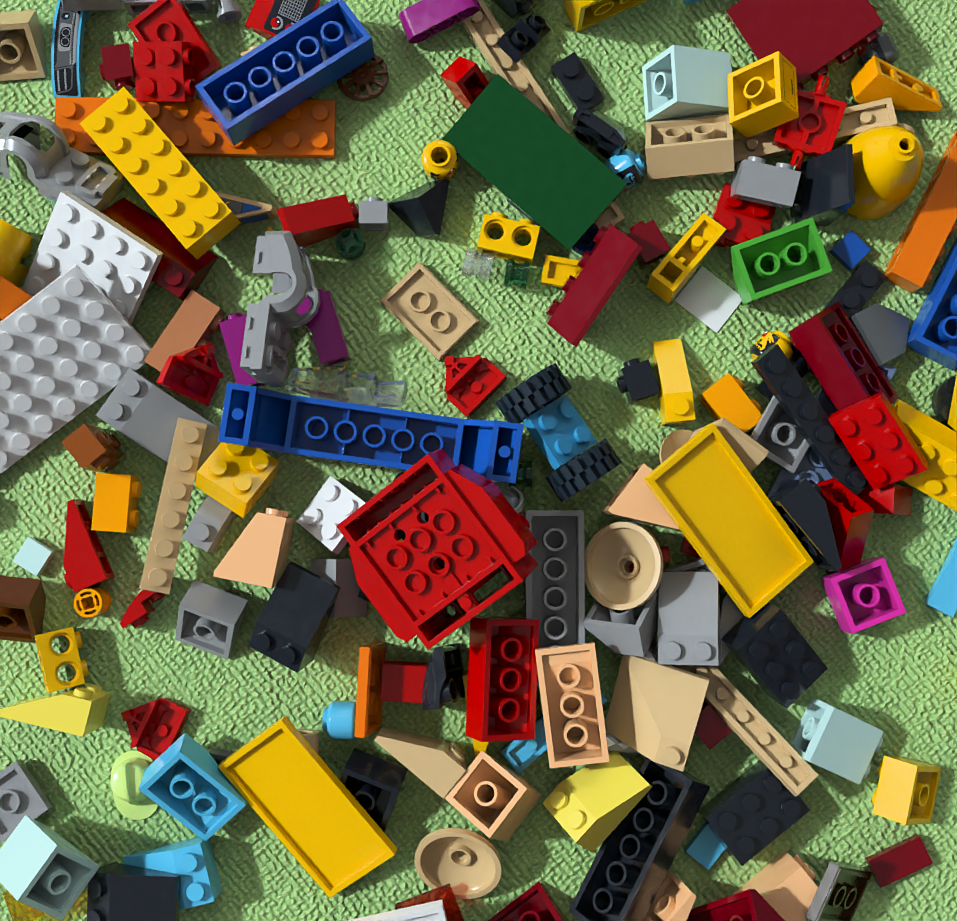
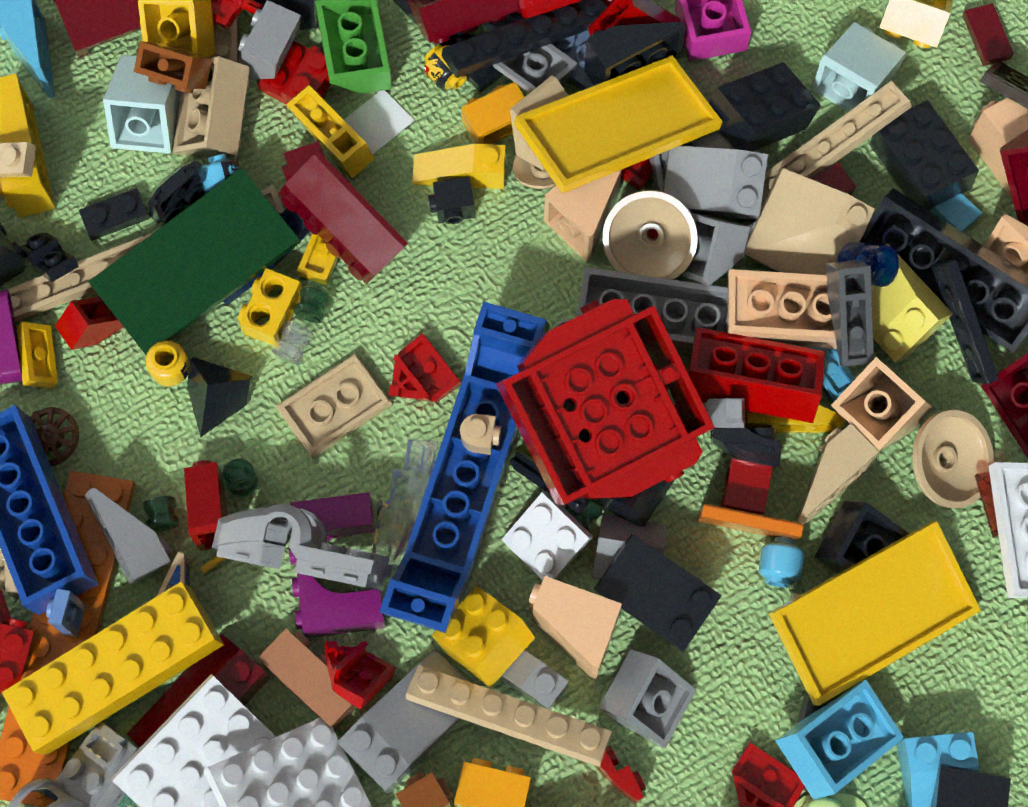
camera: 80 degrees left, 15 degrees down
light grey plate [359,197,390,231] -> none
plate [496,363,622,502] -> none
none -> yellow plate [16,322,58,388]
none -> medium blue plate [46,589,86,638]
none -> light grey slope [85,488,171,584]
none -> dark orange brick [134,41,212,93]
none -> clear green wheel [143,496,180,532]
none -> tan plate [460,414,502,455]
none -> light grey piece [704,398,745,429]
none -> dark grey slope [826,260,874,367]
none -> clear blue wheel [837,242,899,287]
none -> black tile [931,260,999,384]

